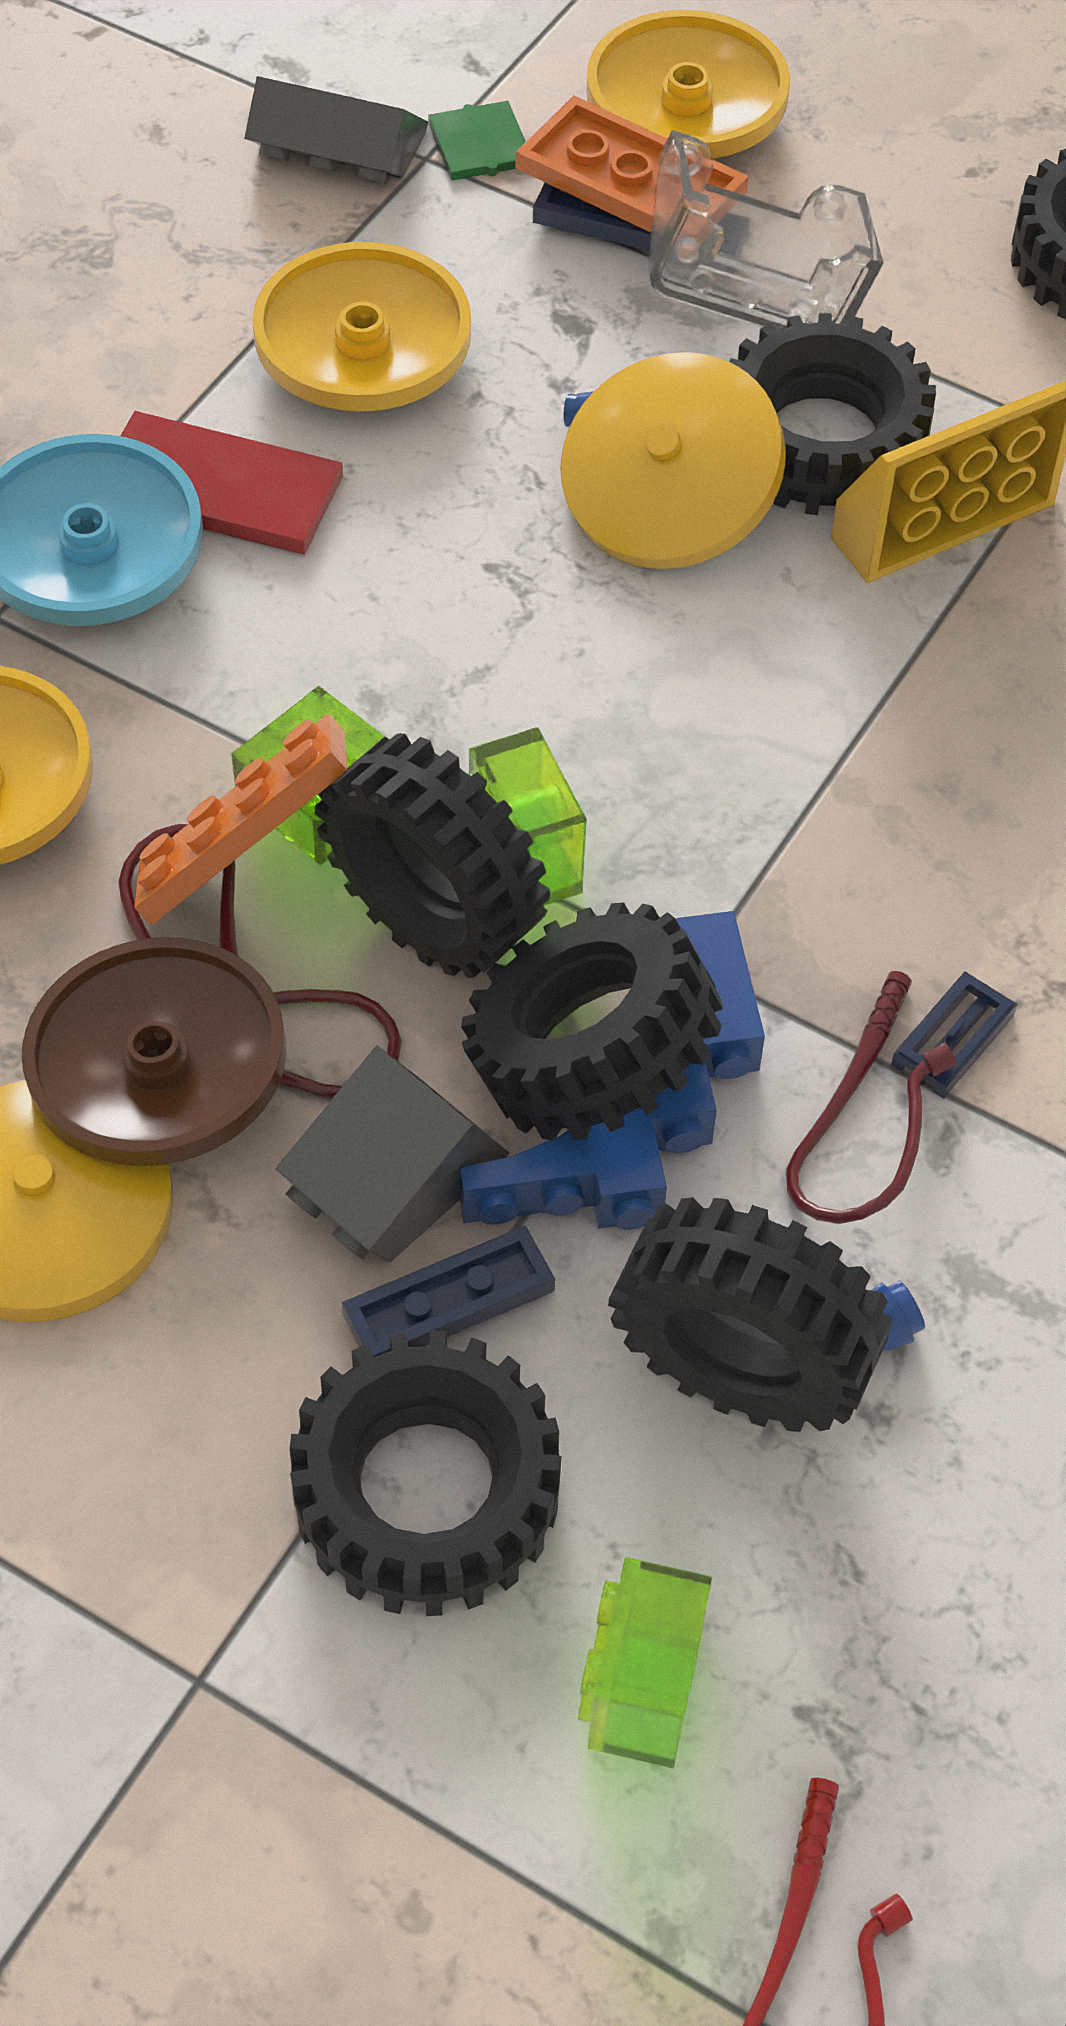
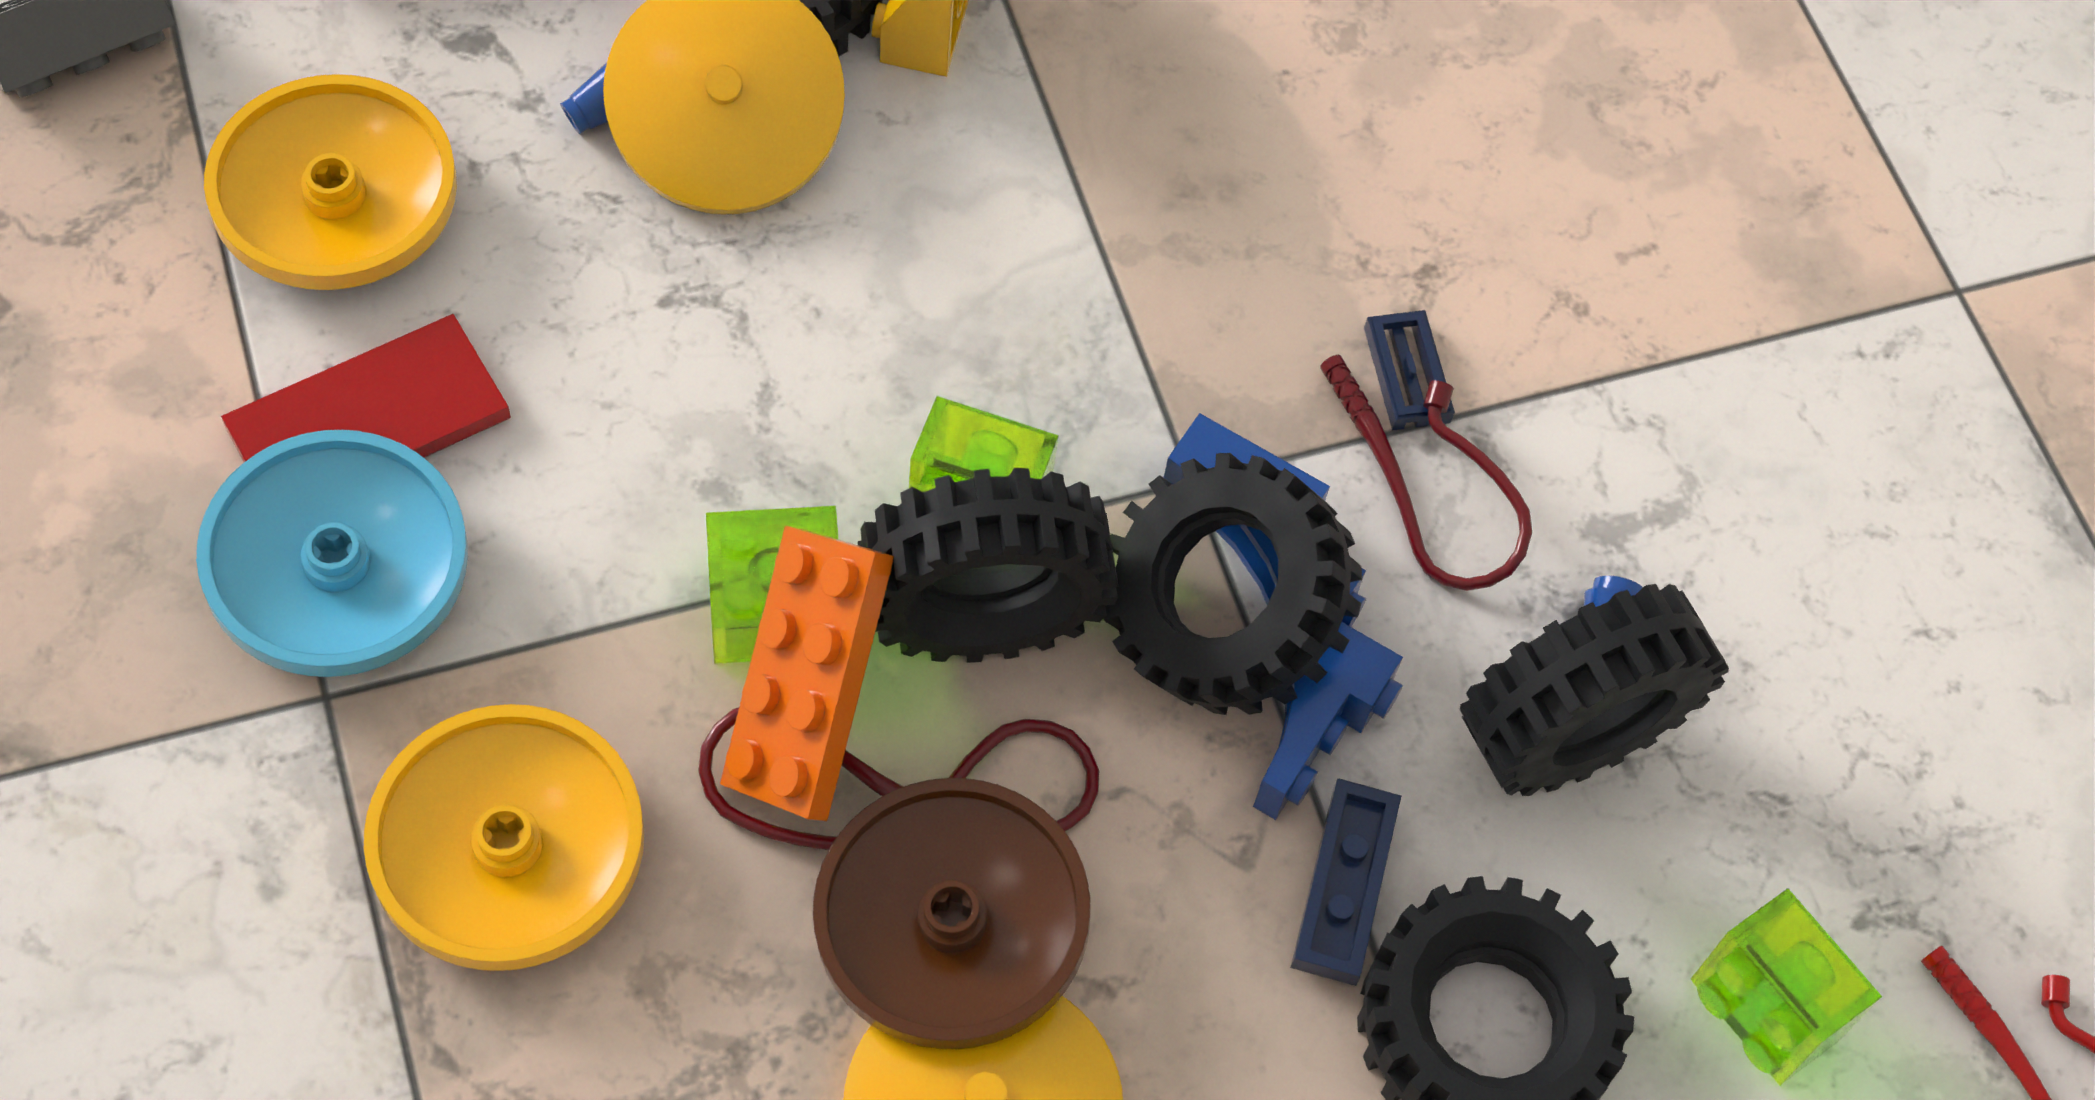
camera: 55 degrees left, 5 degrees up
dark grey slope [275,1045,510,1262] -> none

